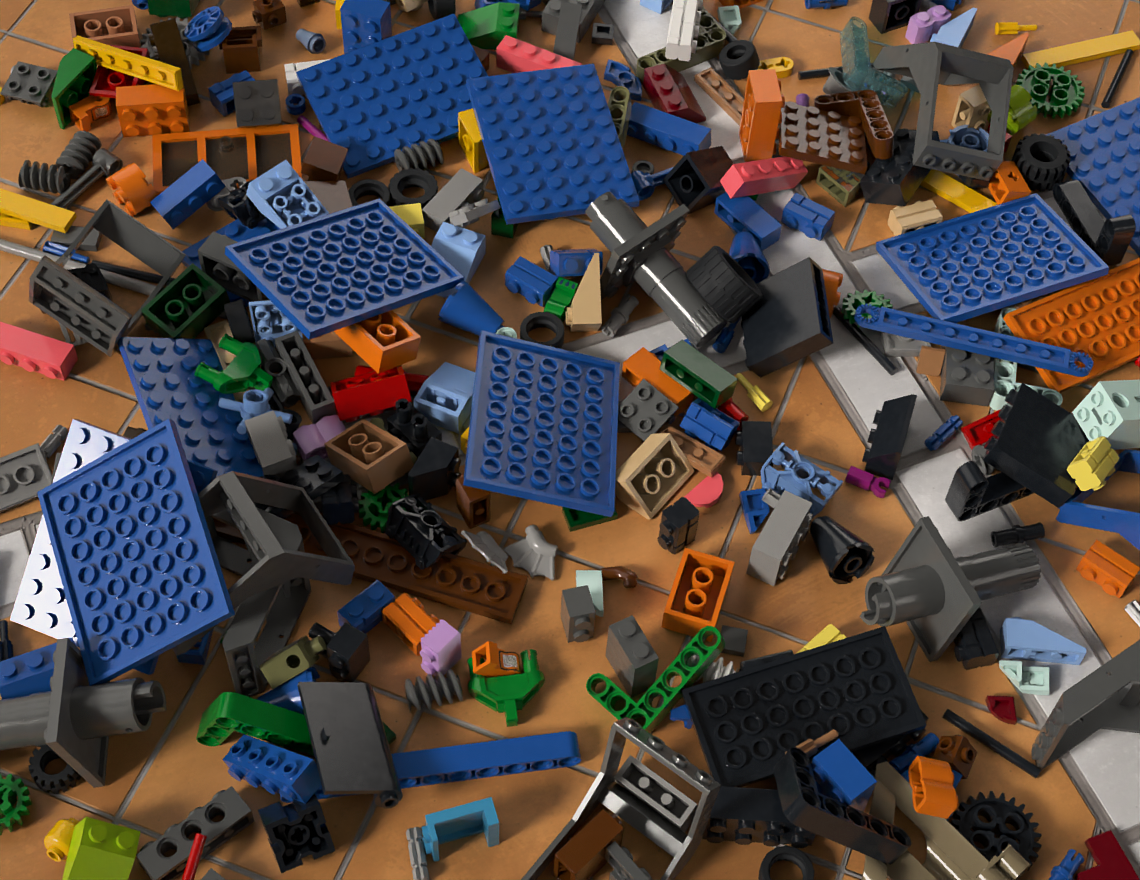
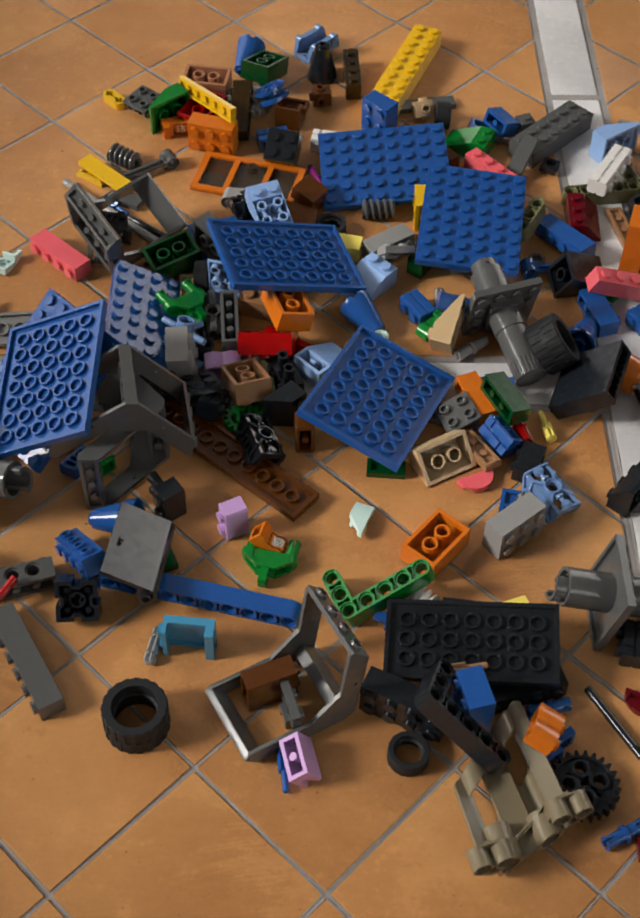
camera: 25 degrees right, 5 degrees down
dark grey piece [56,131,102,179] -> none
orange brick [105,162,158,217] -> none
blue brick [150,159,226,230] -> none
green beam [196,692,314,756] -> none
olive torso [259,635,327,689] -> none
blue bush [285,94,306,115] -> none
sand blue cone [296,29,326,54] -> none
blue brick [337,580,395,634] -> none
orange brick [382,593,440,656] -> none
black tyre [388,168,438,209] -> none
dark grey piece [404,669,463,713] -> none
light grey arm [461,530,508,574] -> none
light grey arm [503,525,558,581] -> none
black tyre [520,312,564,349] -> none
dark grey brick [560,585,596,643] -> none
reddish brown arm [601,566,638,588] -> none
blue tile [604,59,642,101] -> none
dark grey brick [605,615,659,698] -> none
light grey brick [614,755,698,833] -> none
black brick [657,497,699,554] -> none
blue axle [713,318,741,353] -> none
dark grey tile [721,625,748,657] -> none
black cone [809,516,874,584] -> none
magenta bar [845,466,891,498] -> none
reddish brown brick [932,735,978,779] -> none

